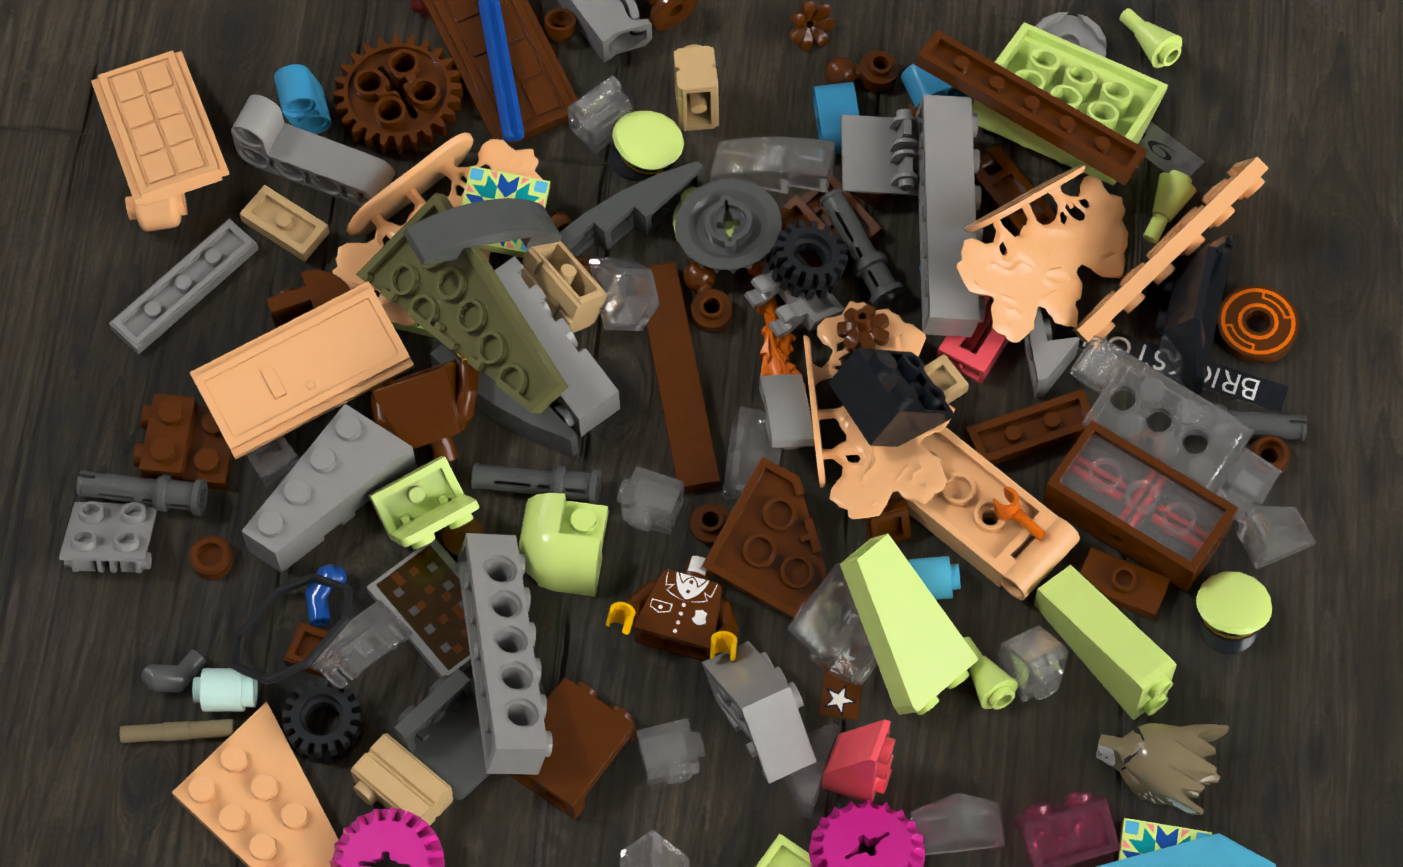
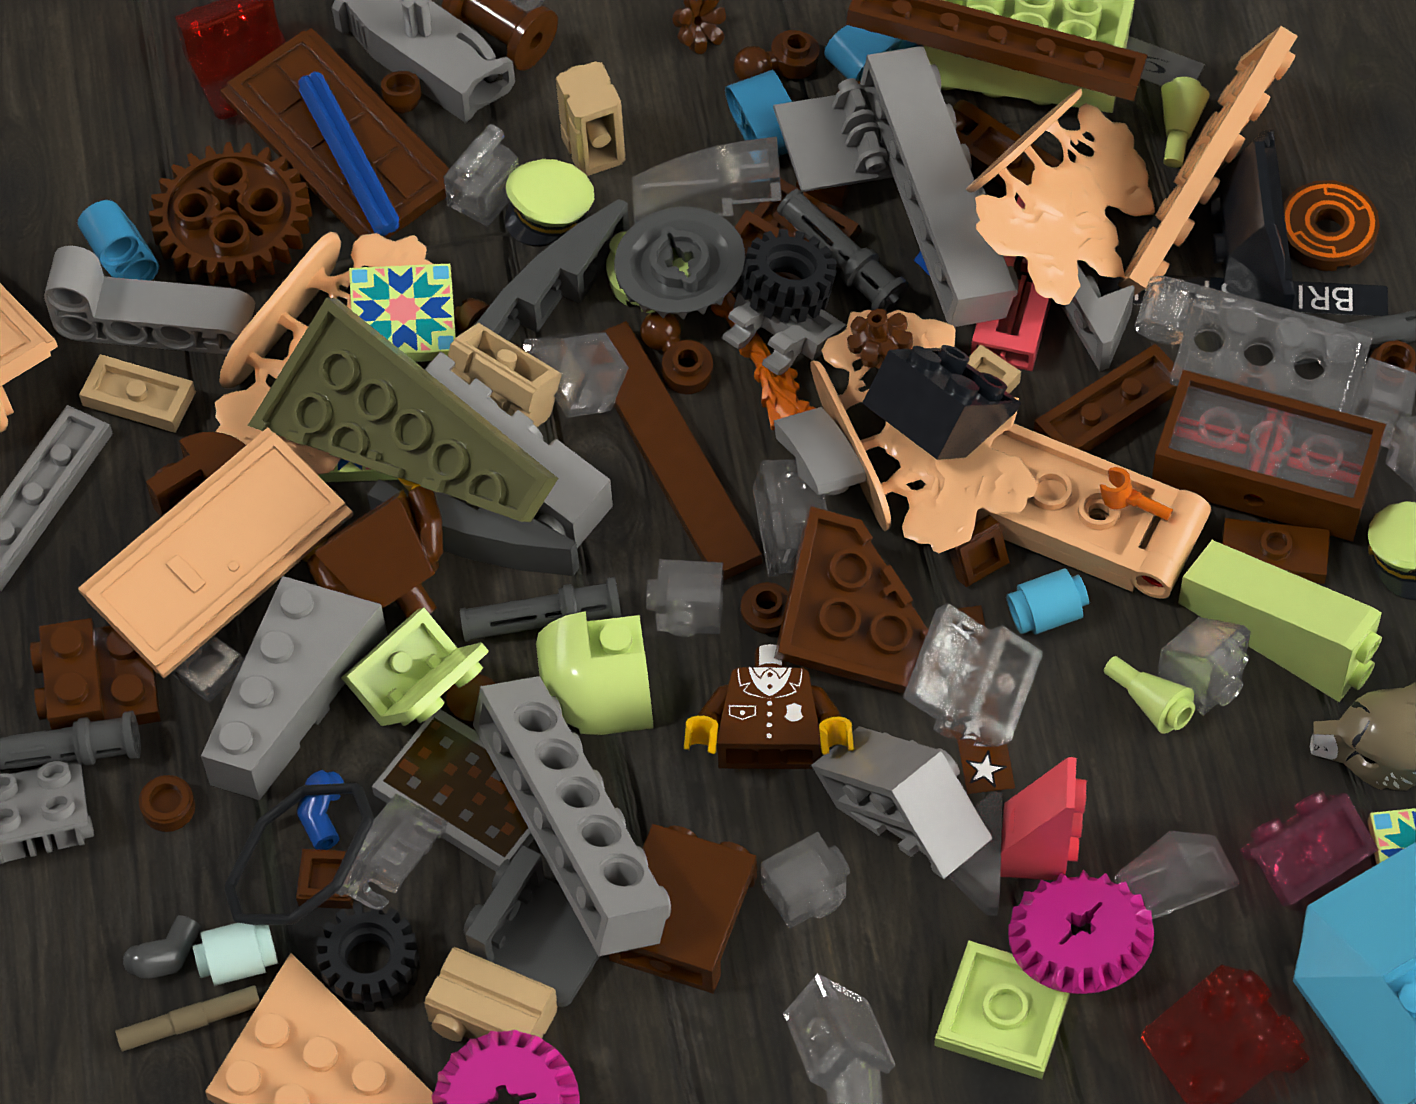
camera: 15 degrees left, 5 degrees down
dark grey slope [403,198,562,265] -> none
yellowish green slope [840,534,979,715] -> none

